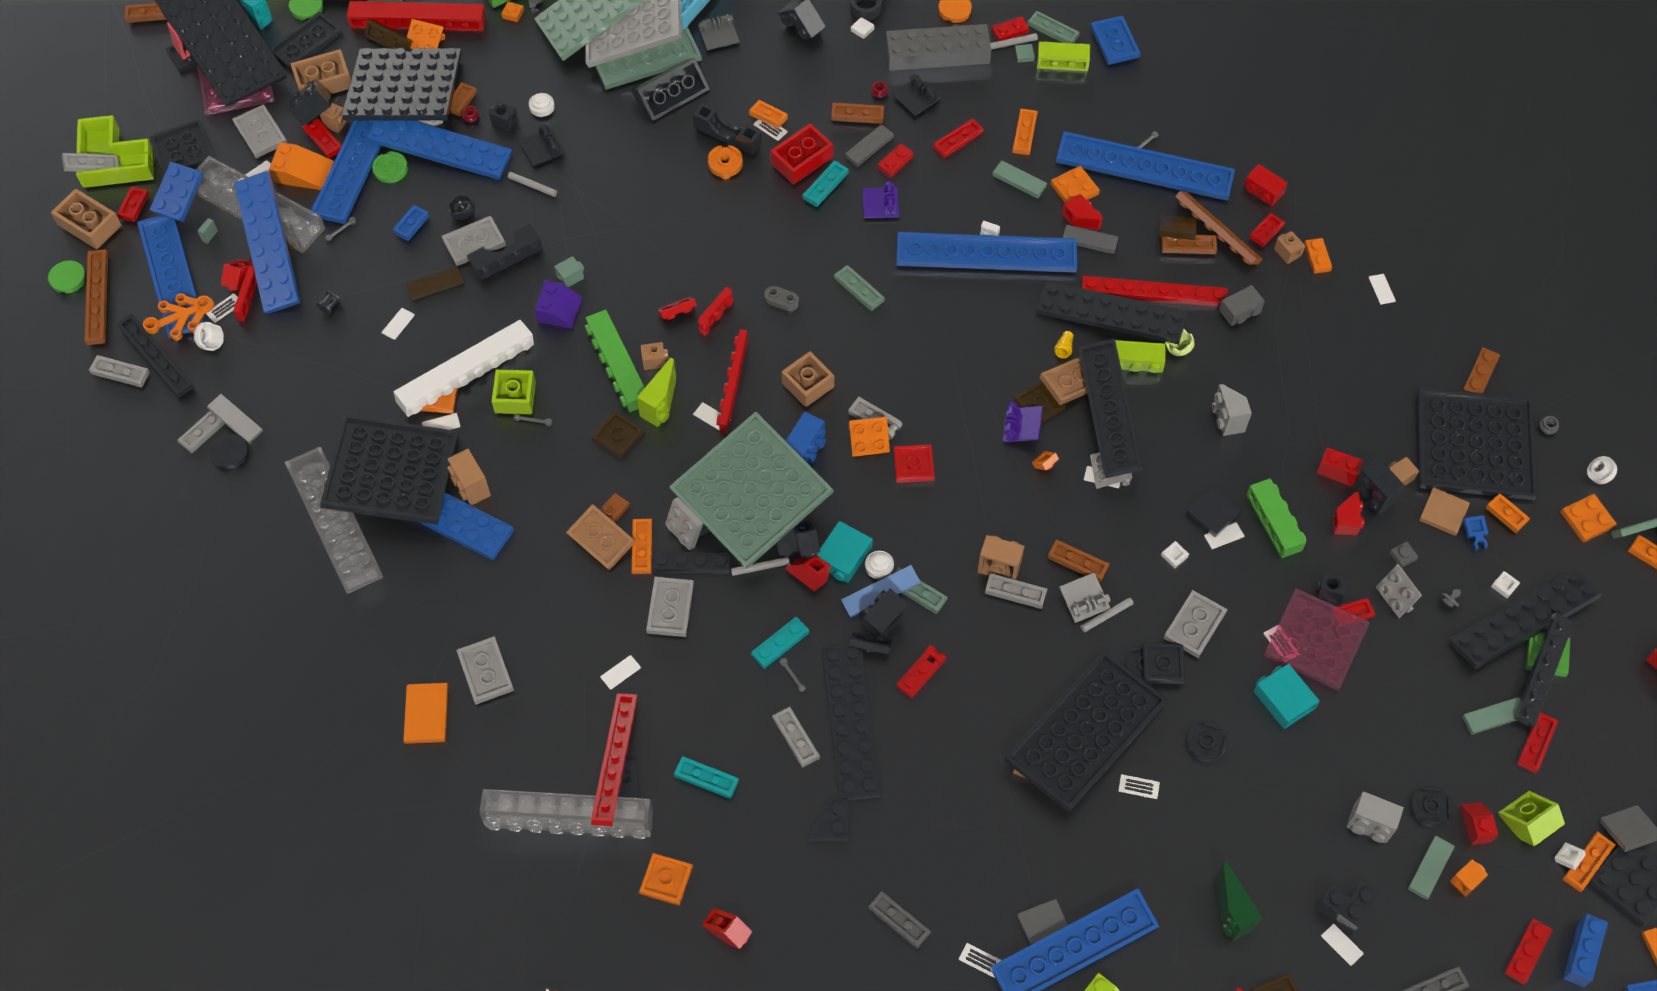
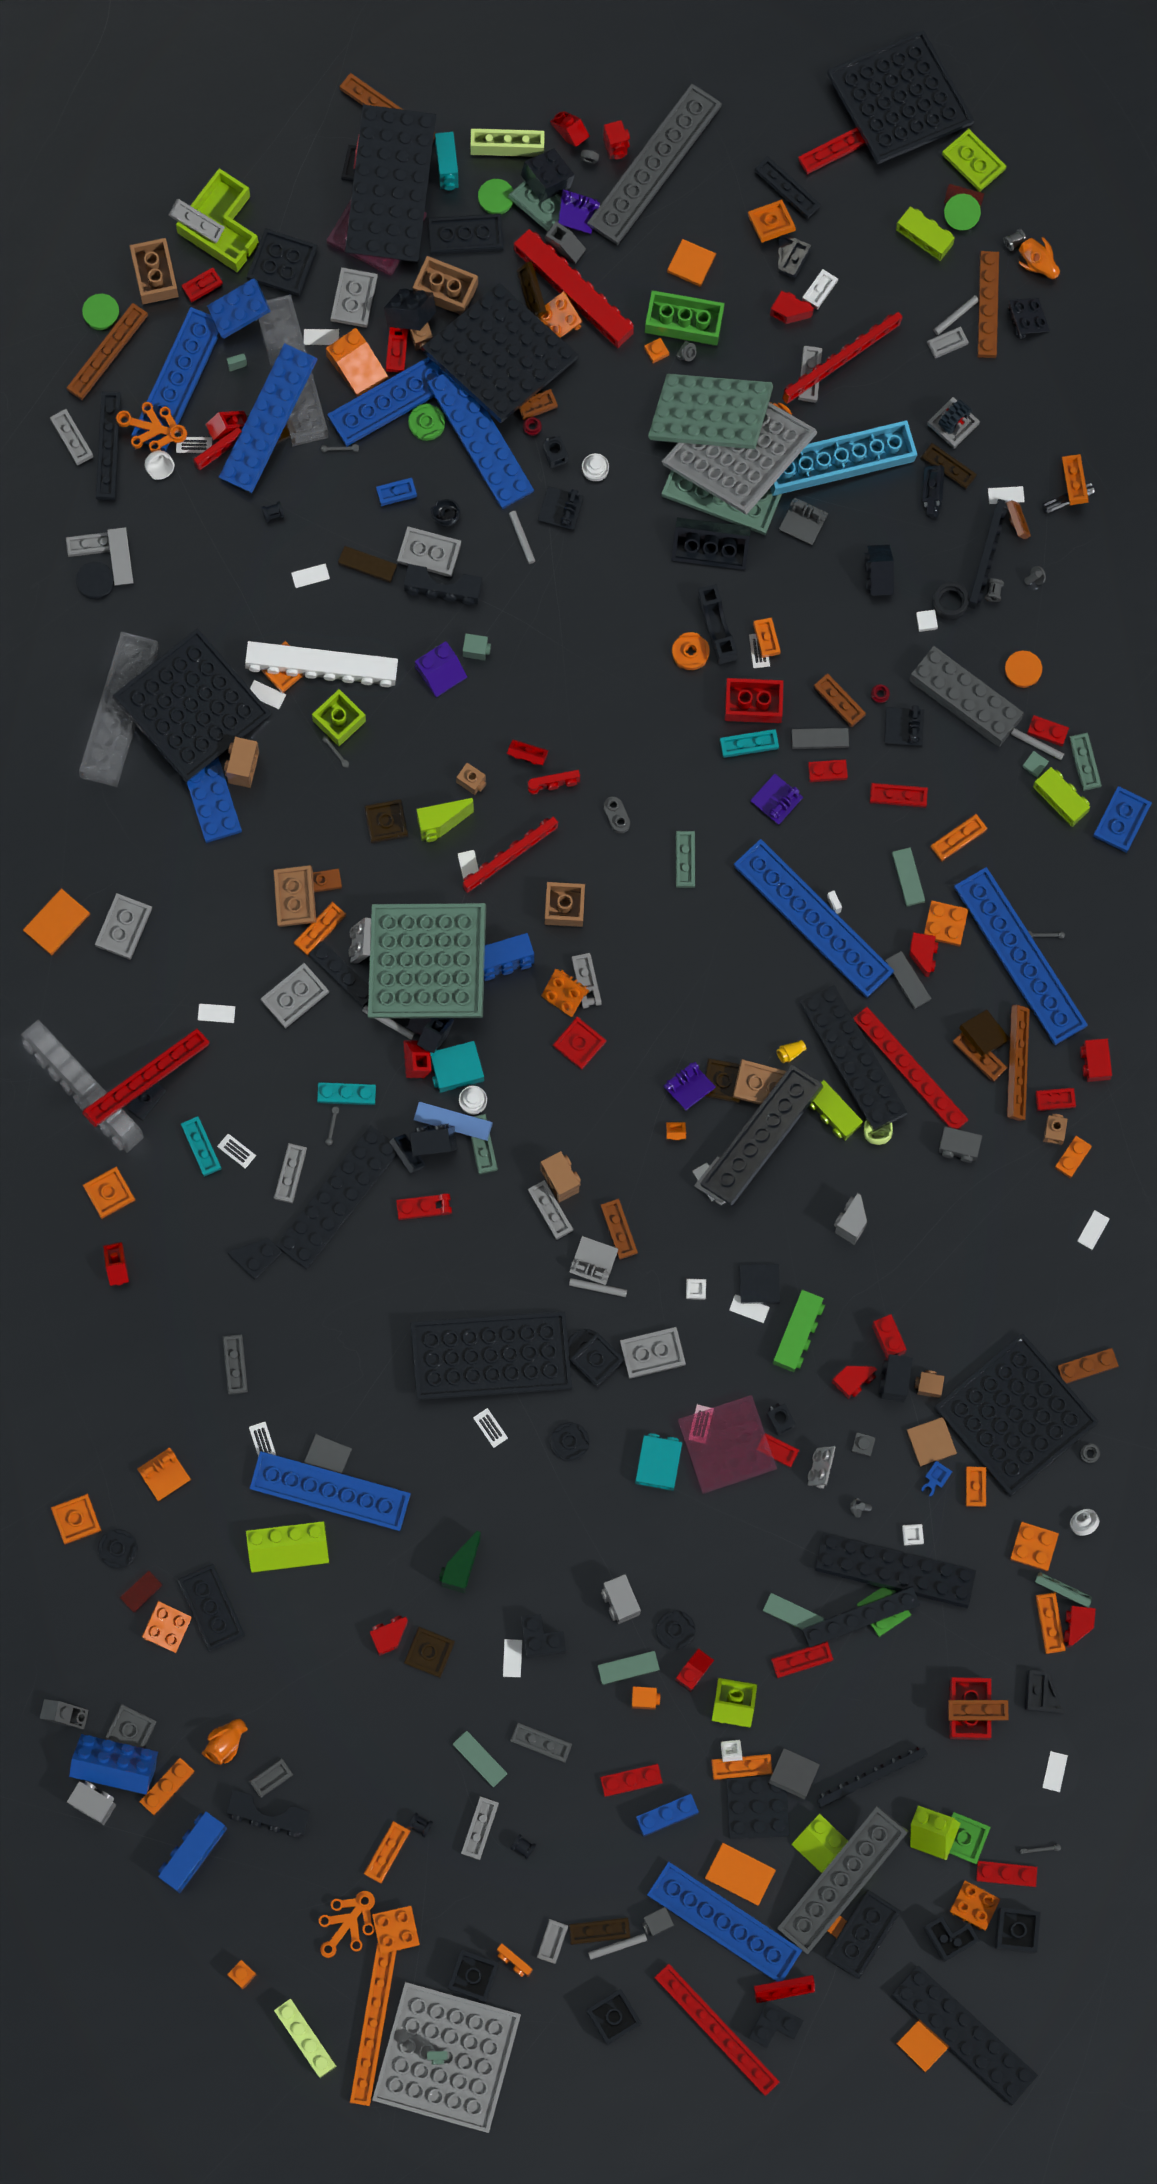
camera: 40 degrees right, 15 degrees up
bright green brick [584,310,645,413] -> none
none -> white sticker [217,1134,256,1169]

